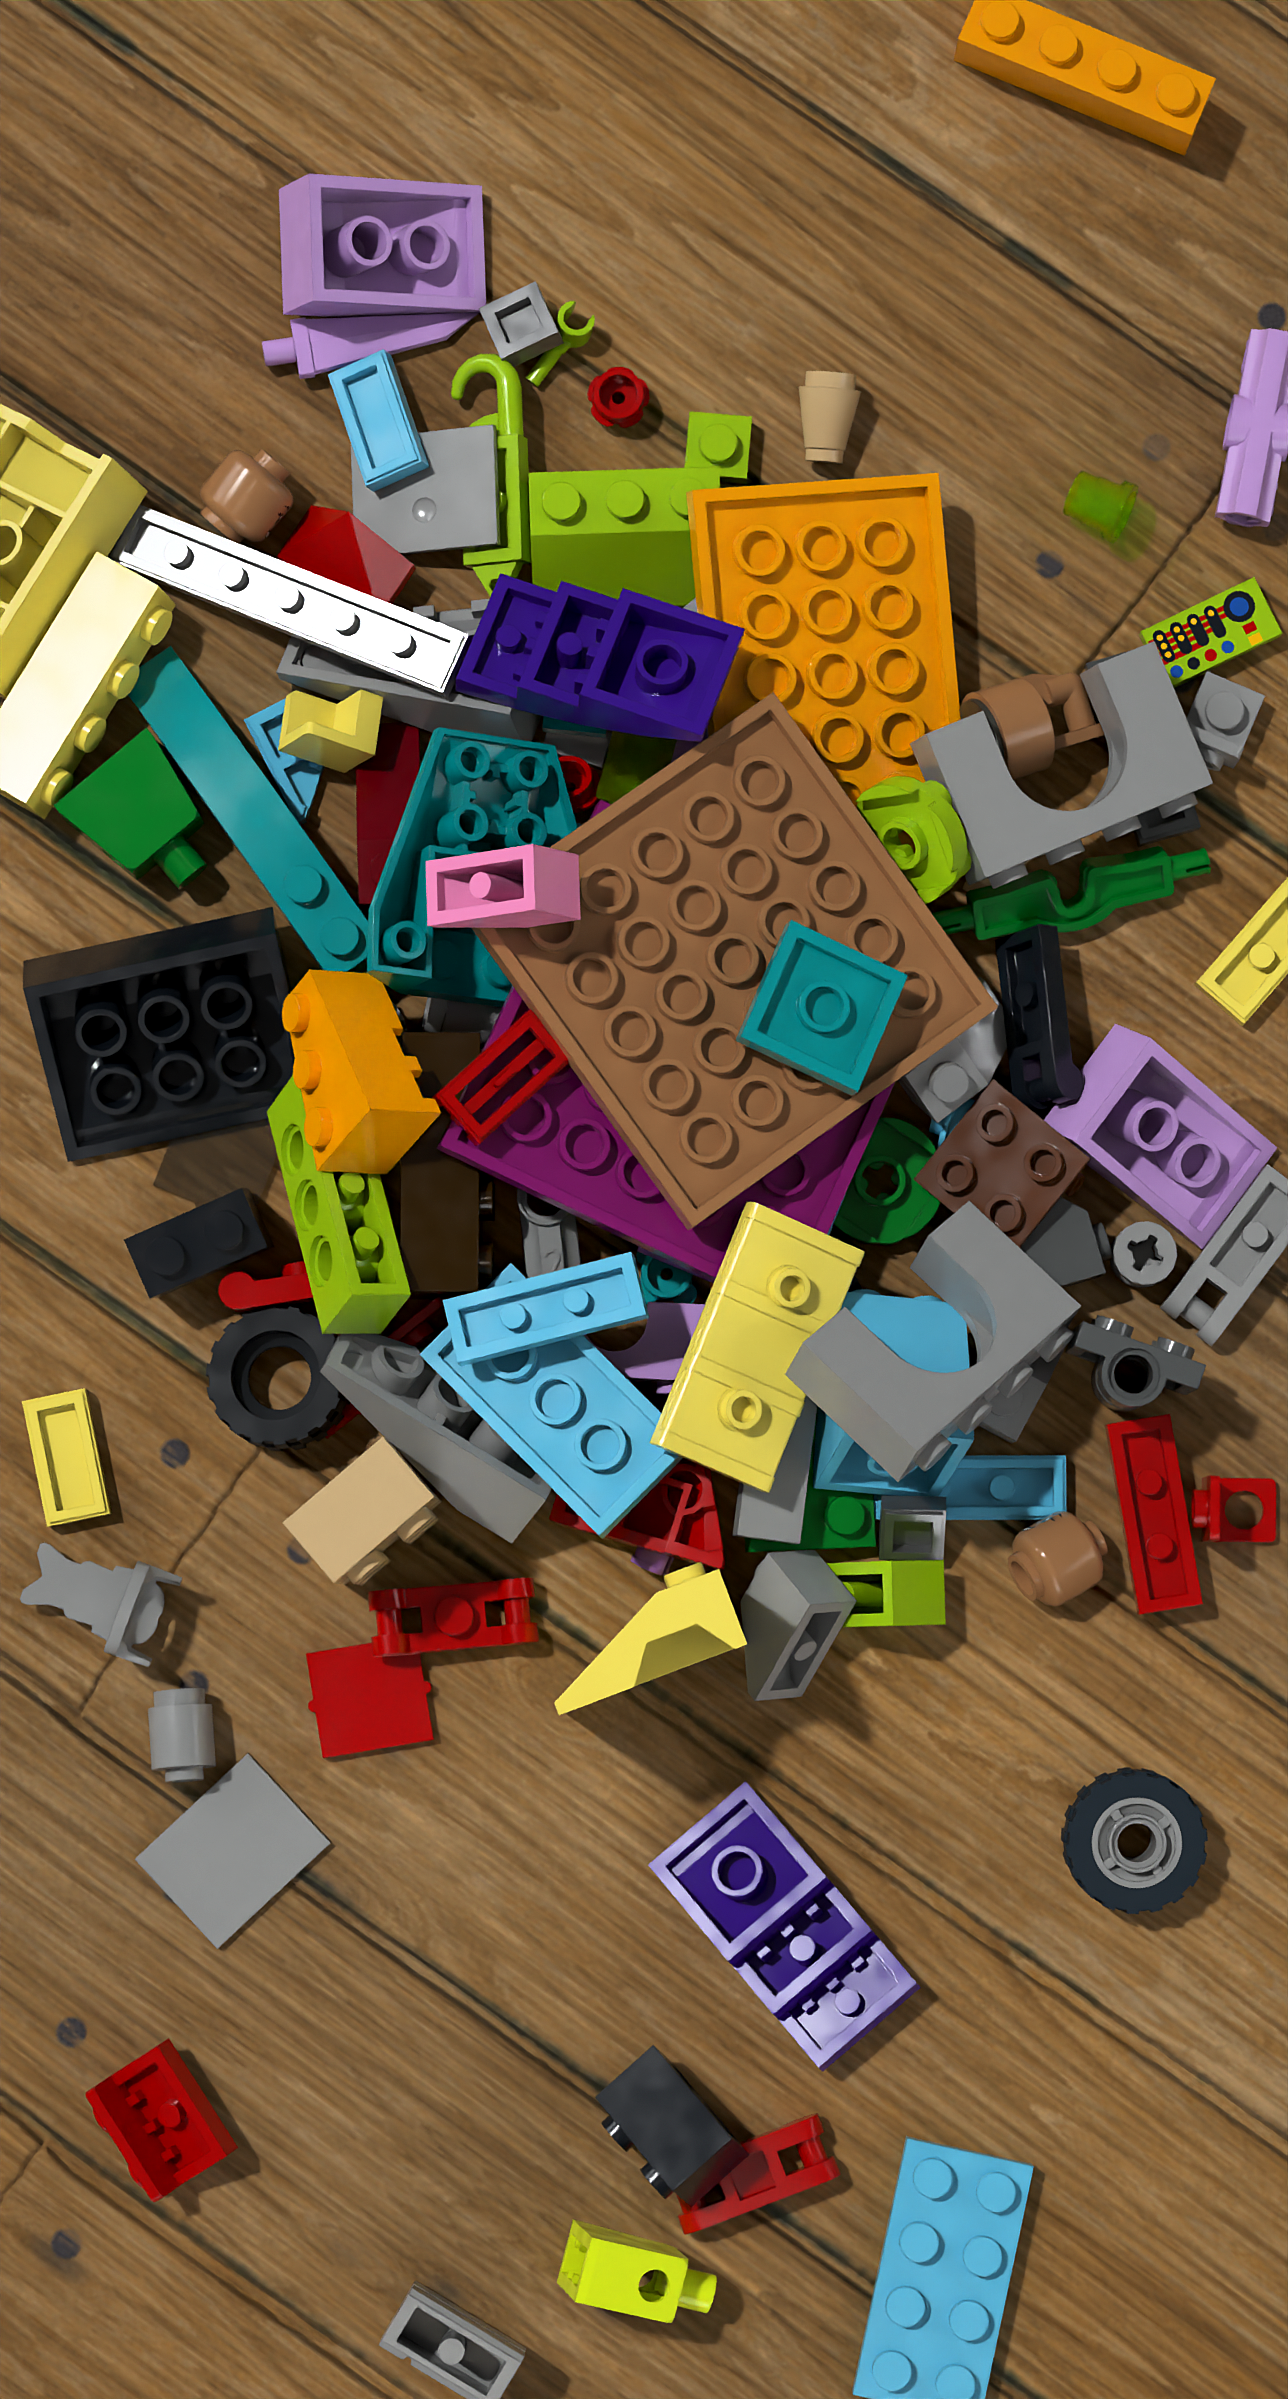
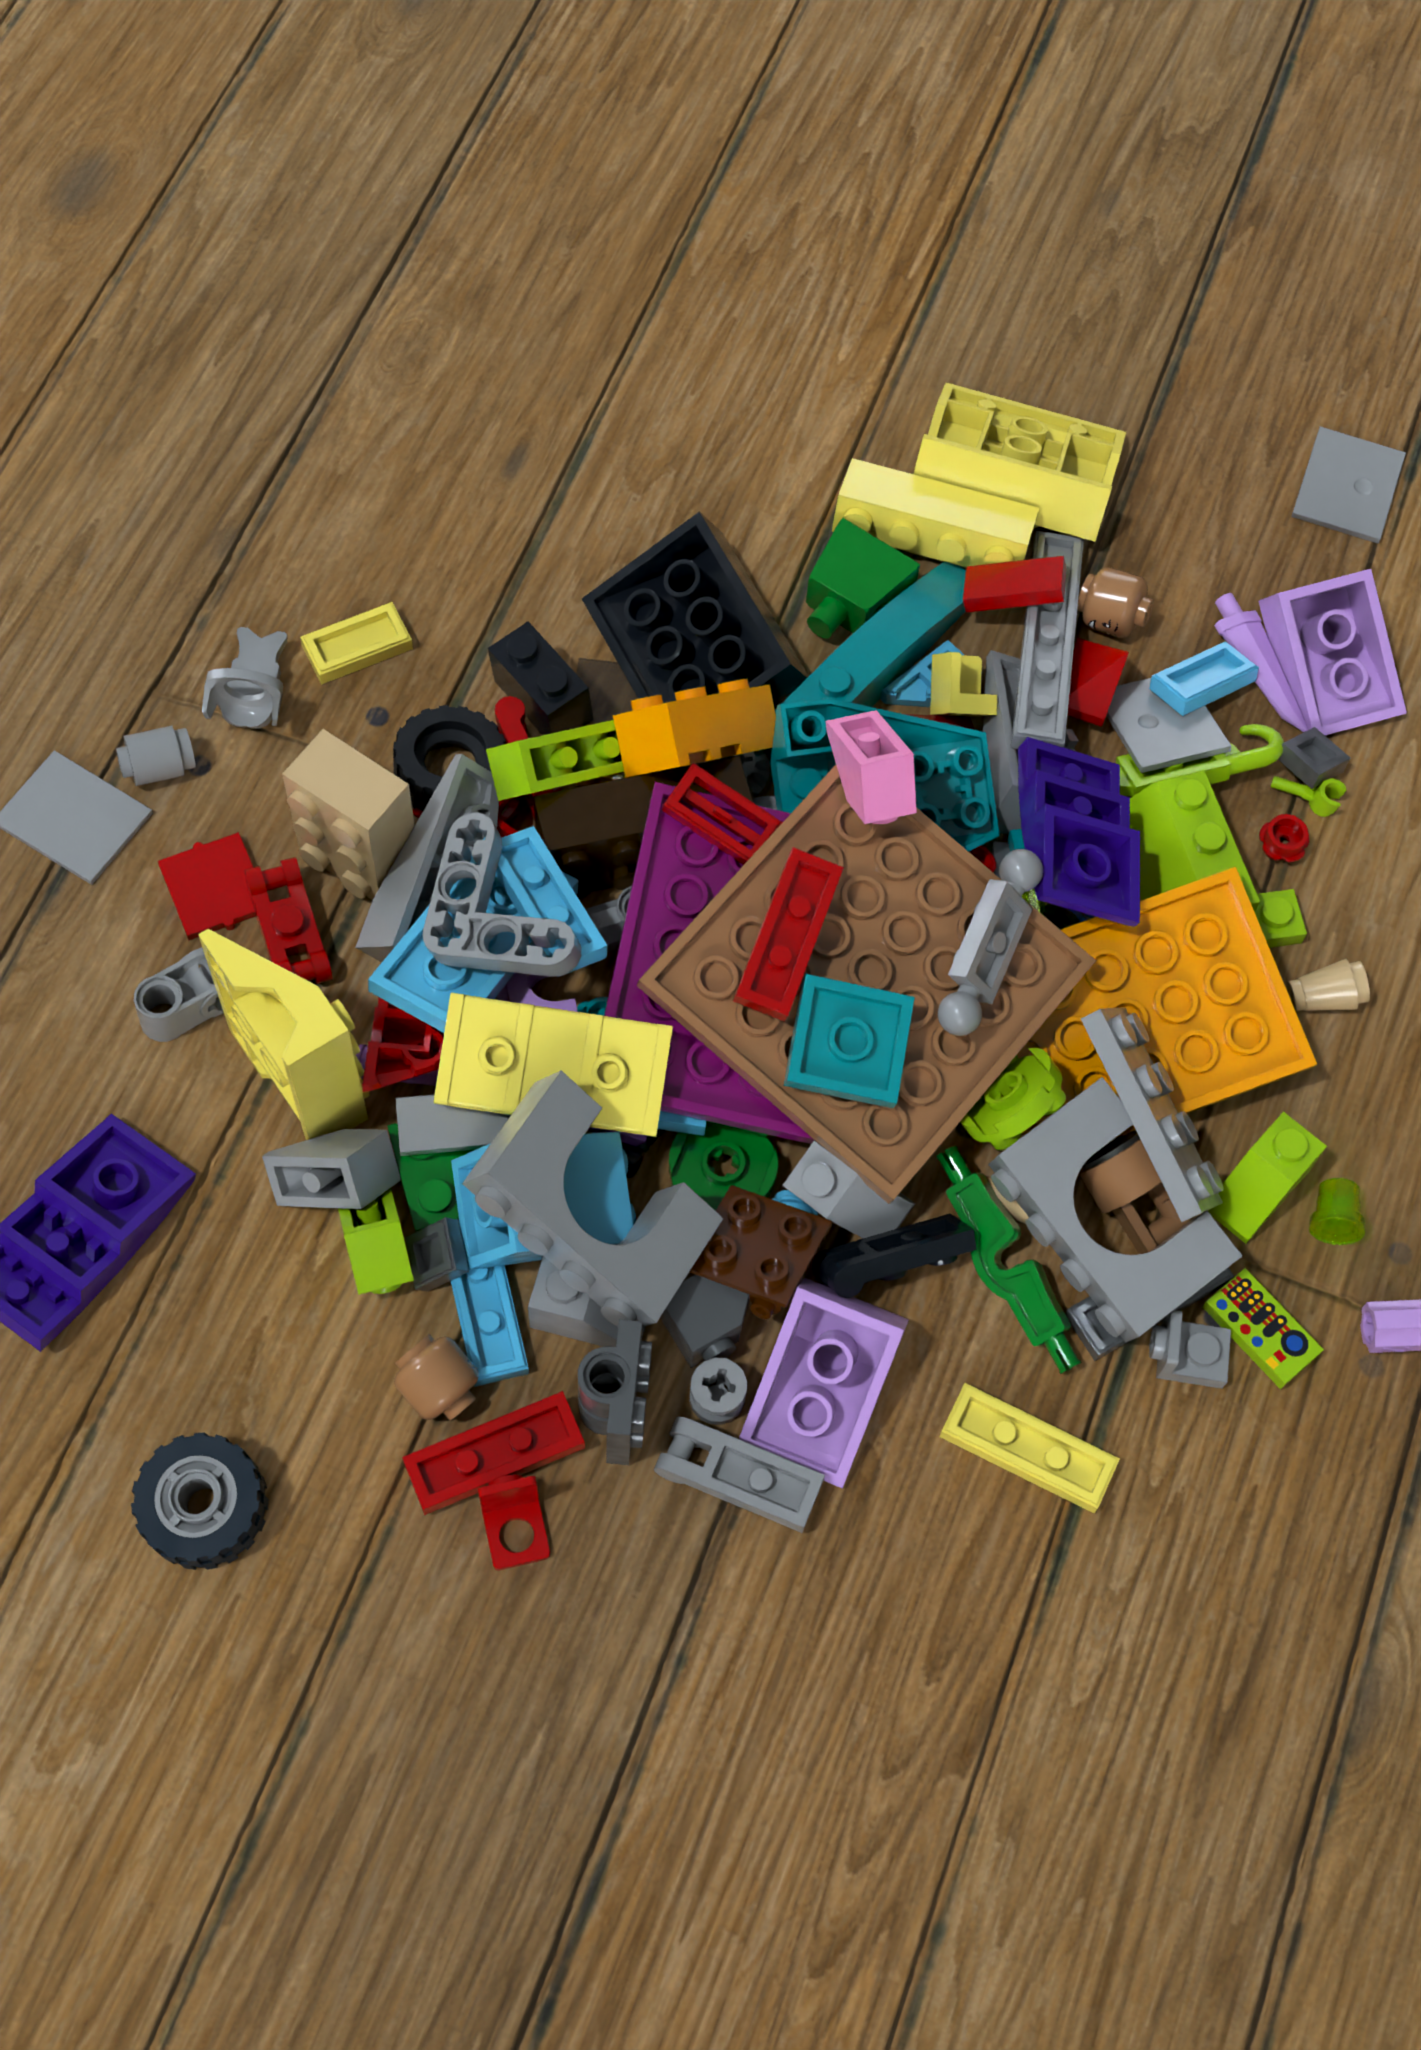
camera: 70 degrees right, 20 degrees down
none -> light grey piece [134,947,224,1042]
none -> light grey beam [423,812,582,977]
none -> red plate [733,847,844,1022]
none -> light grey plate [938,849,1043,1036]
none -> red tile [963,556,1067,612]
none -> light grey plate [1081,1007,1224,1222]
none -> lime slope [1208,1111,1327,1244]
none -> light grey piece [1291,426,1406,544]

